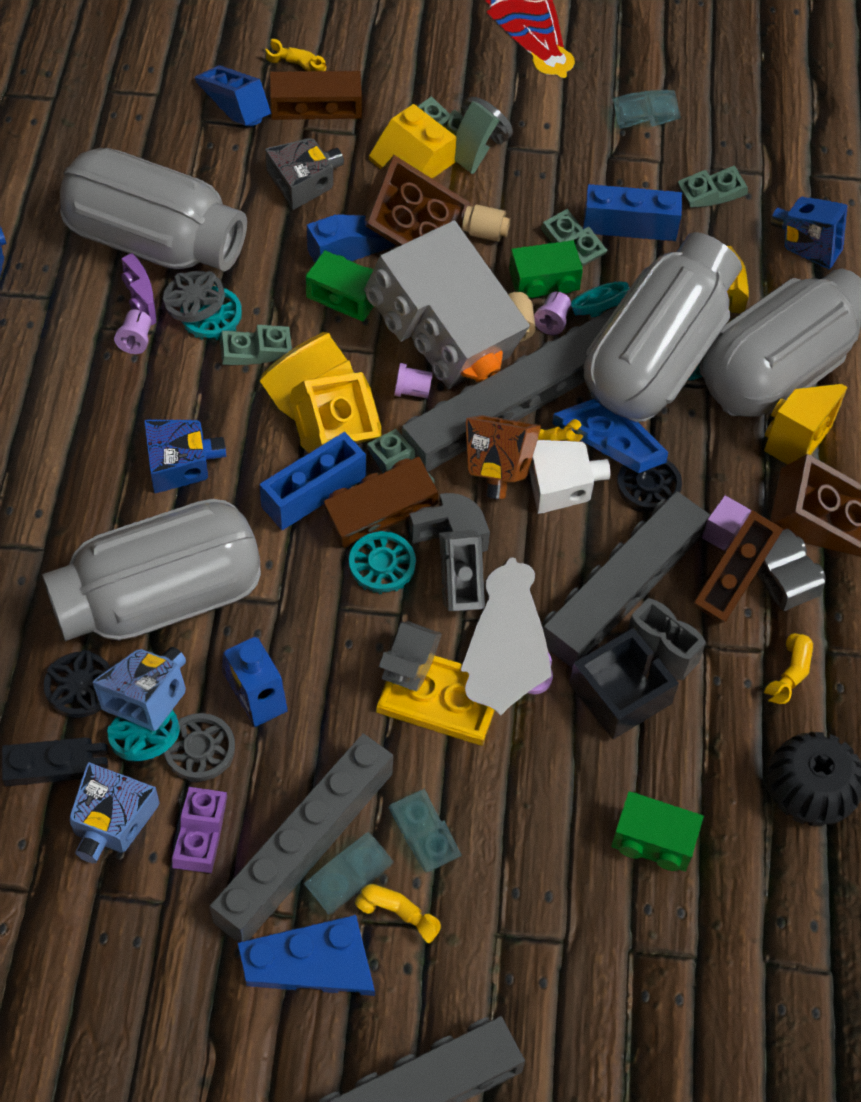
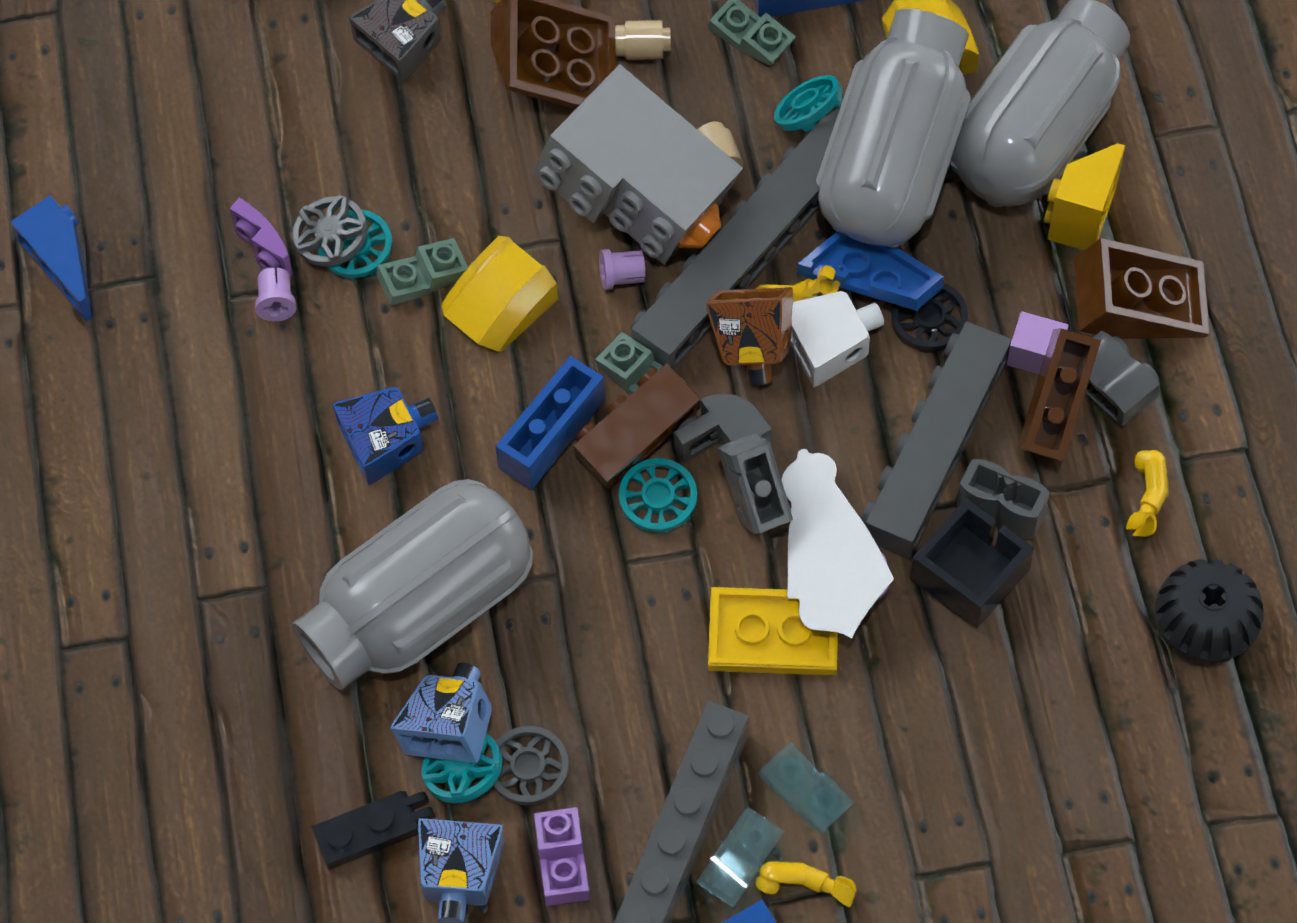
camera: 10 degrees left, 5 degrees up
black wheel [44,650,111,718] -> none
light grey piece [60,148,247,271] -> none
blue torso [222,637,288,728] -> none
yellow slope [289,372,381,453] -> none
blue slope [306,215,397,263] -> none
green brick [306,250,374,322] -> none
dark grey brick [379,621,442,691] -> none
green brick [509,240,583,298] -> none
lavender bush [534,292,571,335] -> none
green brick [611,791,704,872] -> none

